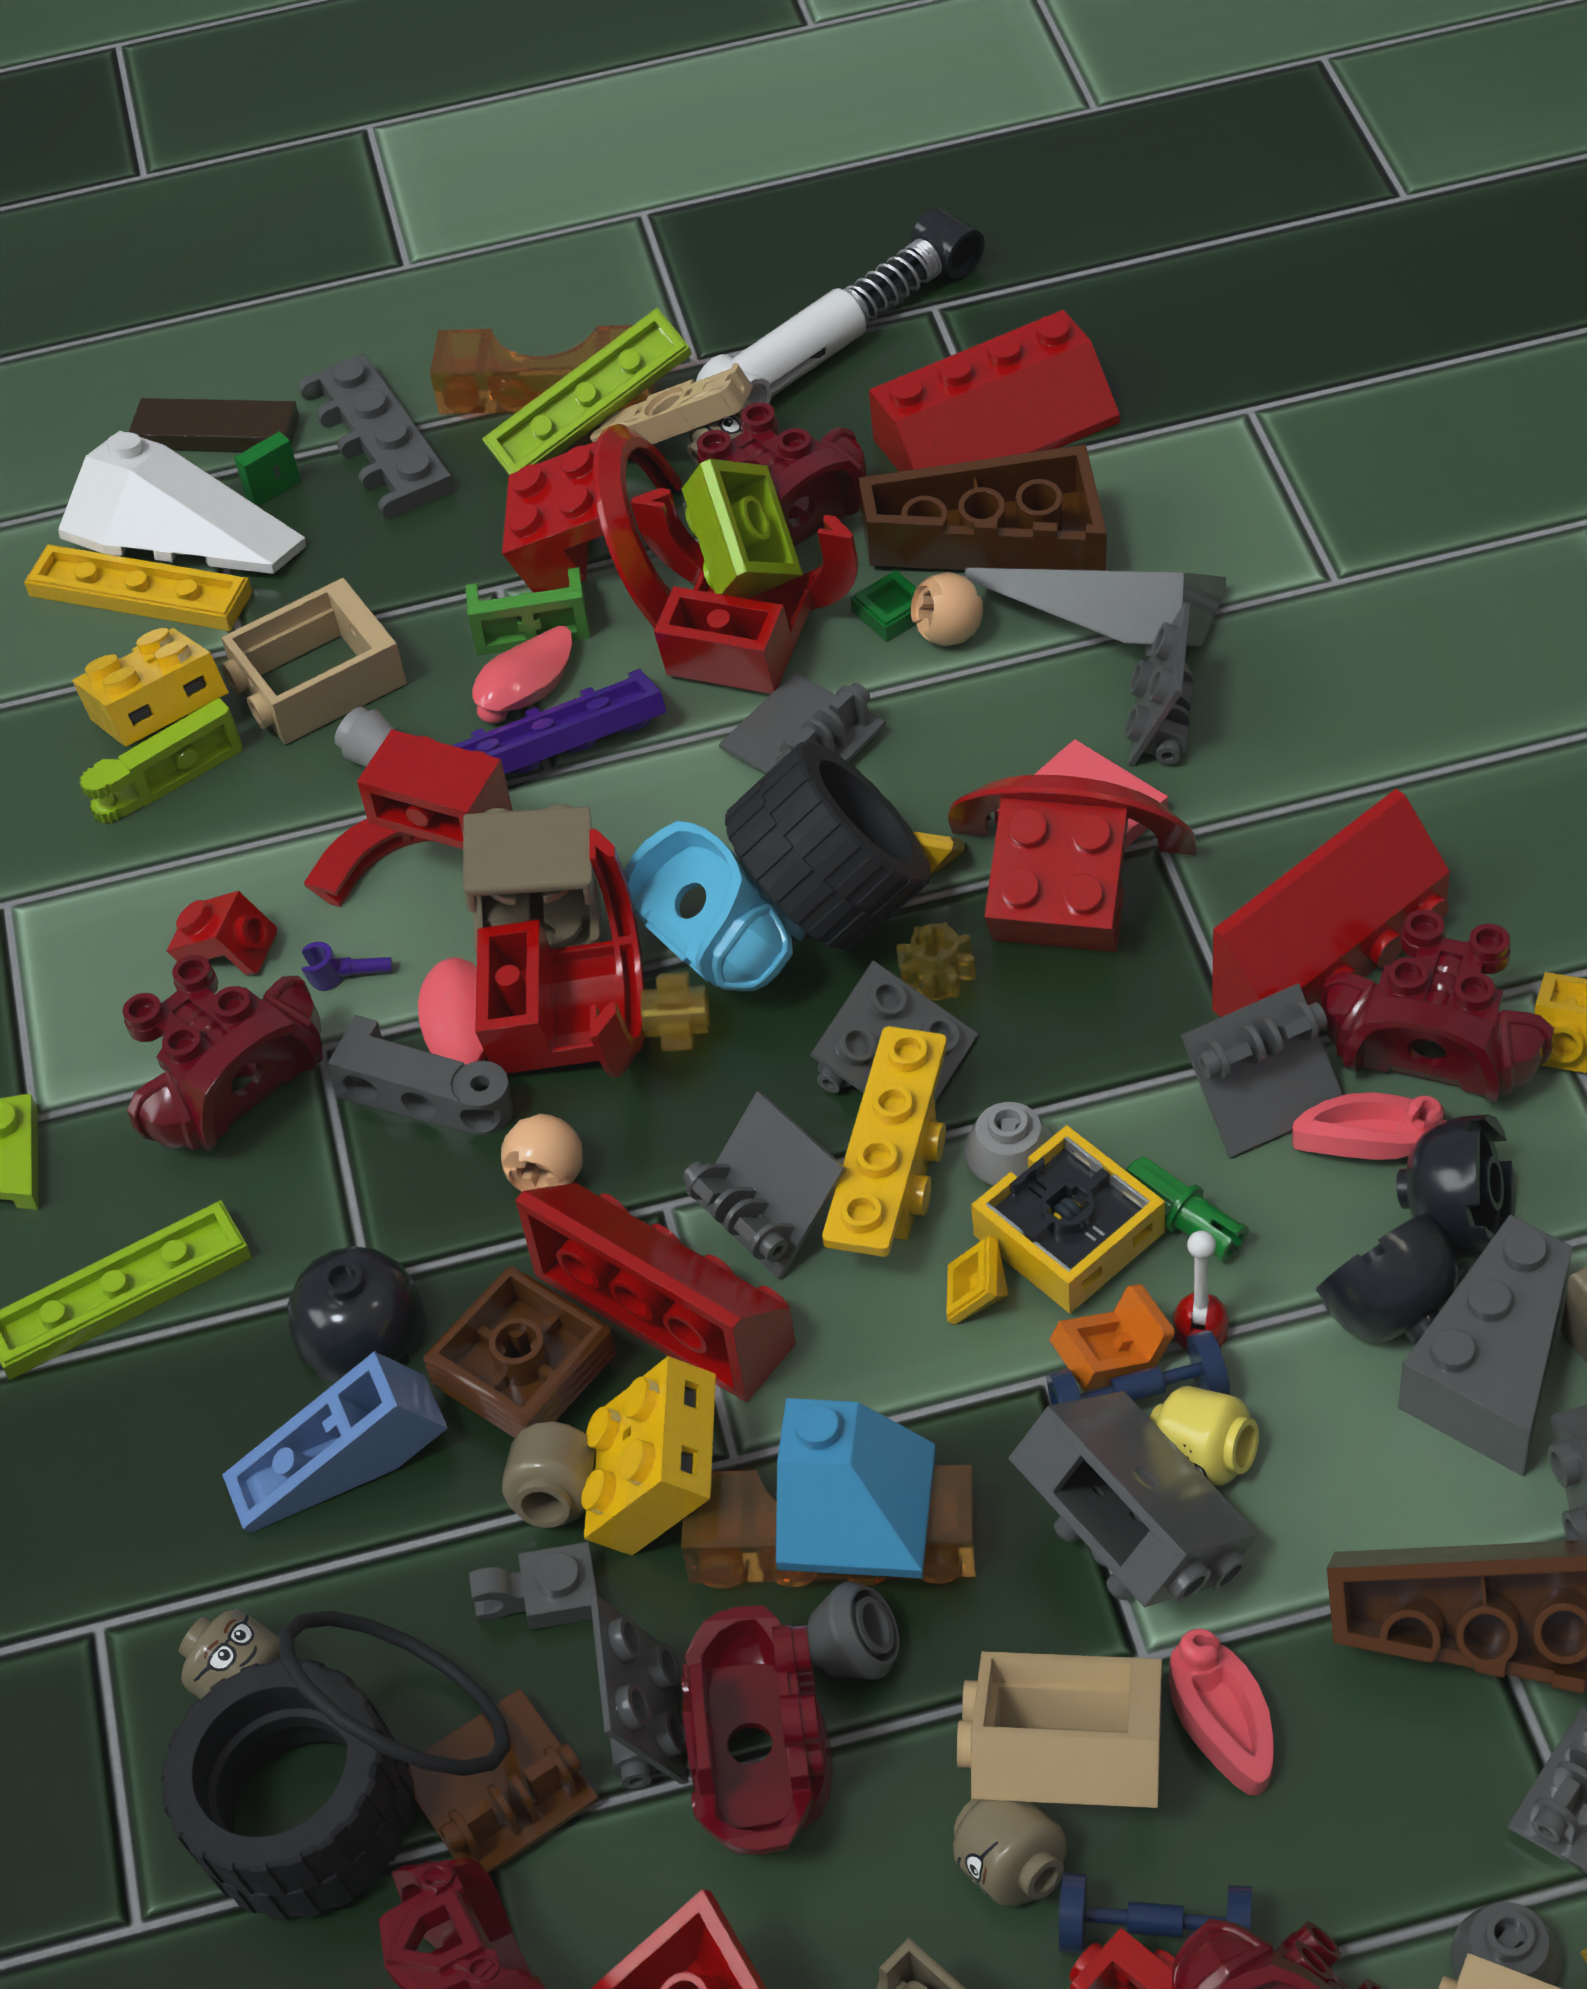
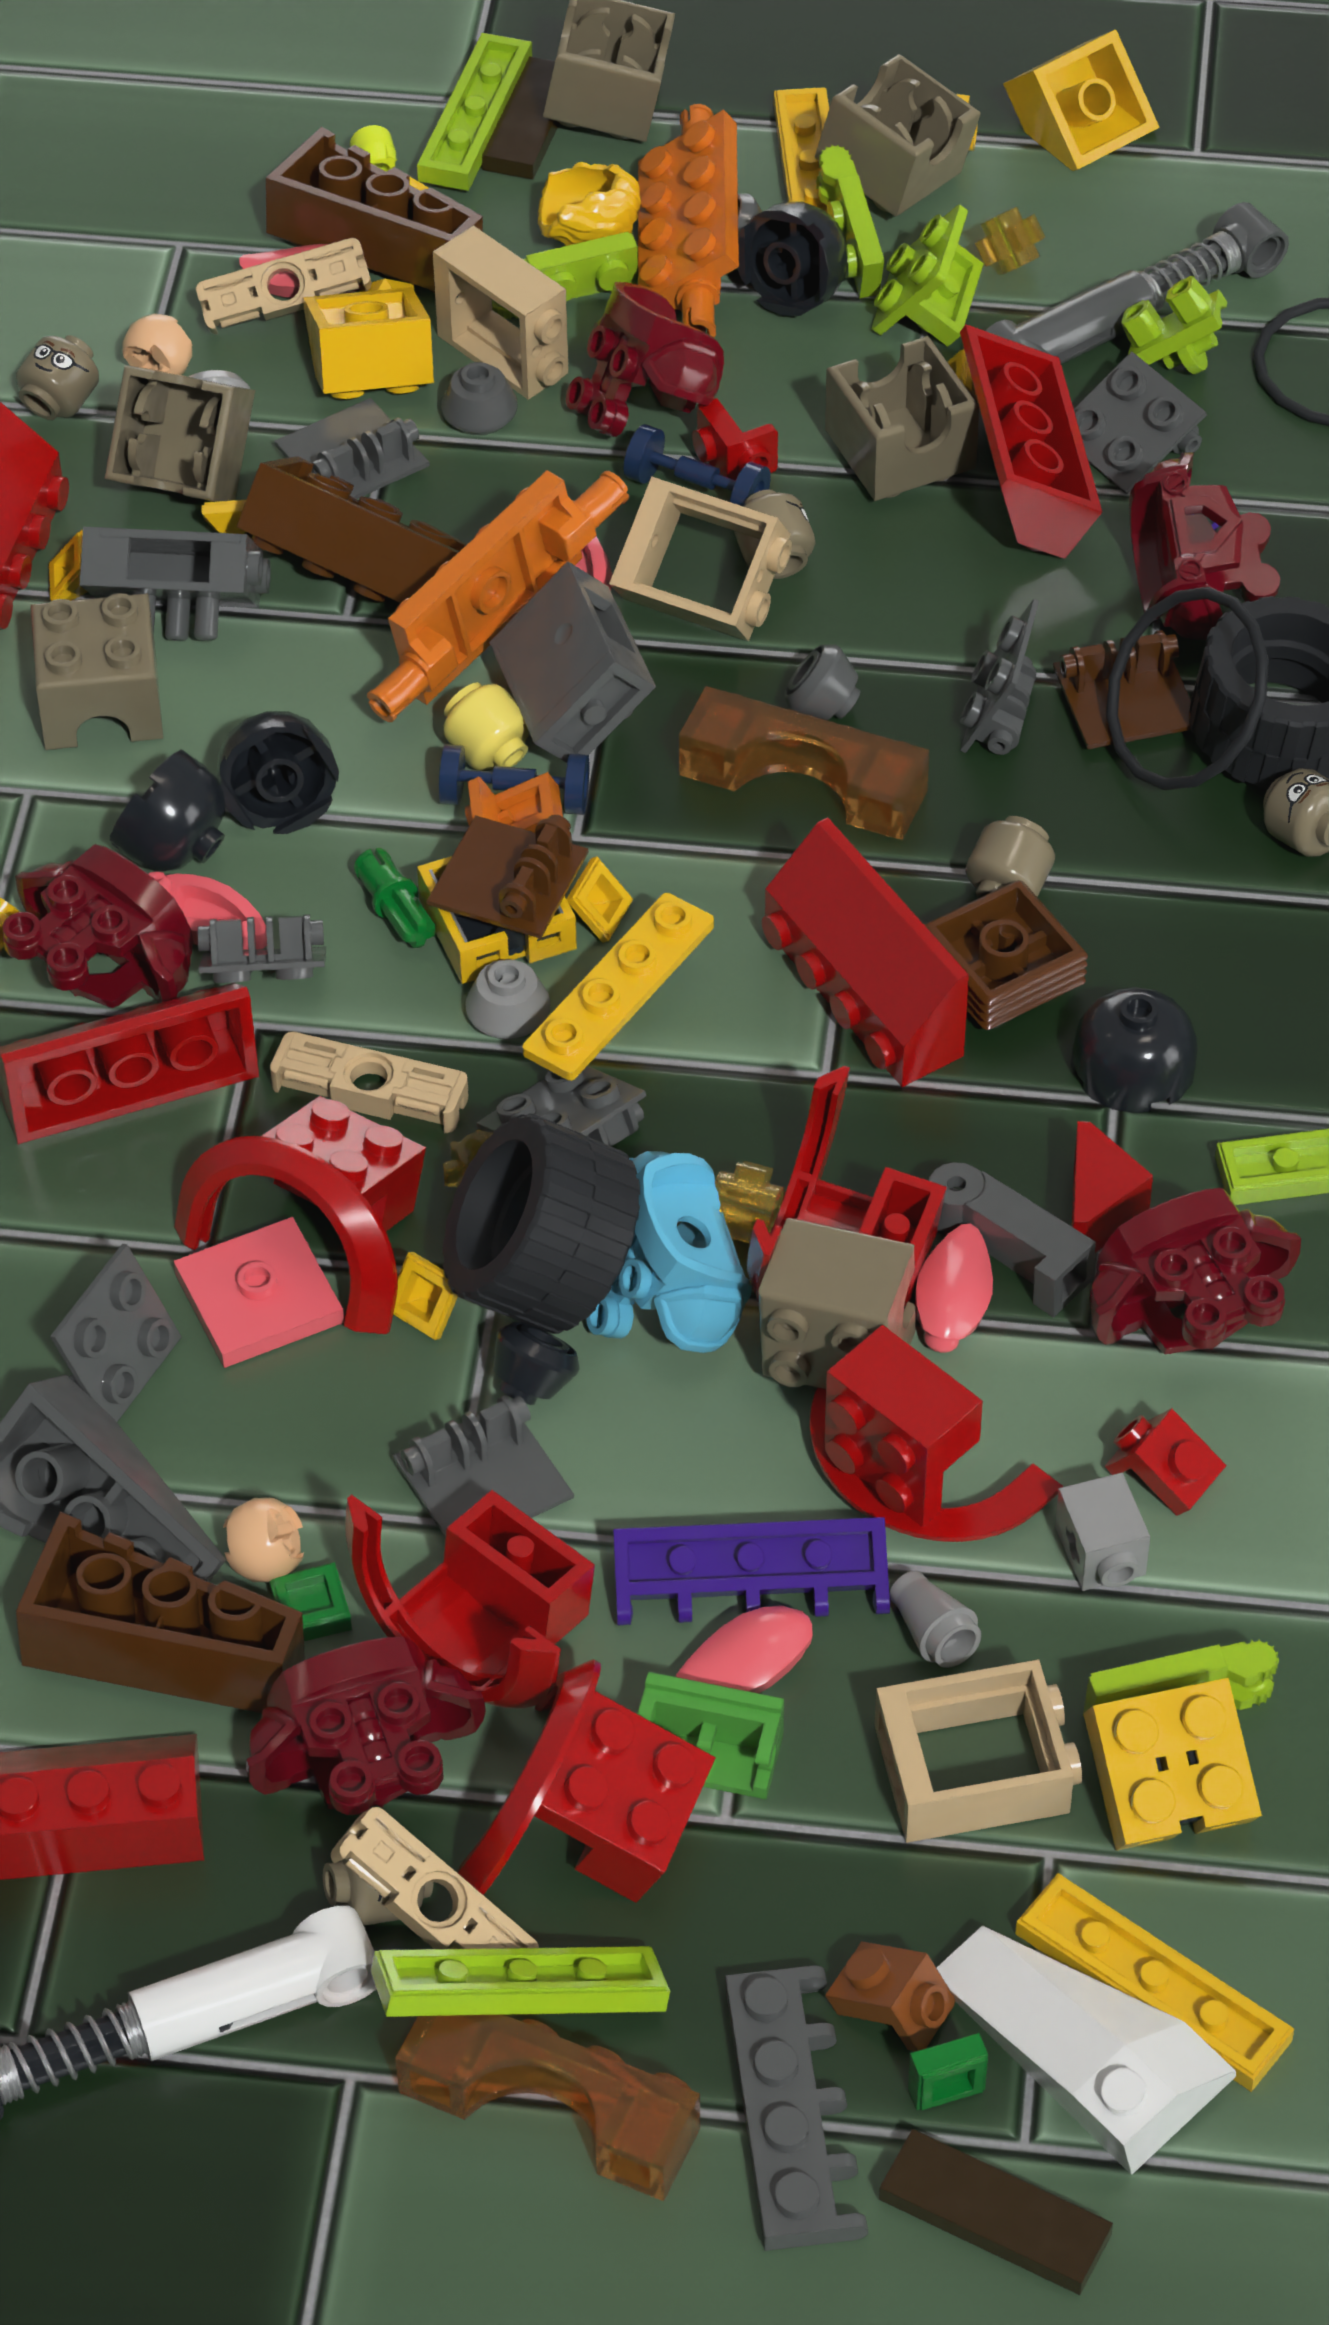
camera: 165 degrees left, 0 degrees up
medium blue slope [222,1351,448,1533] -> none
dark purple hand [301,942,392,991] -> none
dark grey plate [469,1542,597,1630] -> none
light nougat piece [501,1114,583,1192] -> none
yellow piece [581,1356,716,1556] -> none
dark red piece [681,1605,833,1855] -> none
lime slope [682,459,803,599] -> none
dark grey hinge [683,1091,847,1278] -> none
dark azure slope [776,1398,936,1578] -> none
hinge [1173,1231,1229,1350] -> none
dark grey wedge [1398,1214,1573,1476] -> none
none -> tan piece [270,1032,469,1133]
none -> orange plate [367,470,629,722]
none -> reddish brown hinge [427,815,589,939]
none -> dark orange bracket [825,1941,955,2052]
none -> light grey brick [1055,1472,1150,1591]
none -> red slope [1071,1121,1153,1253]

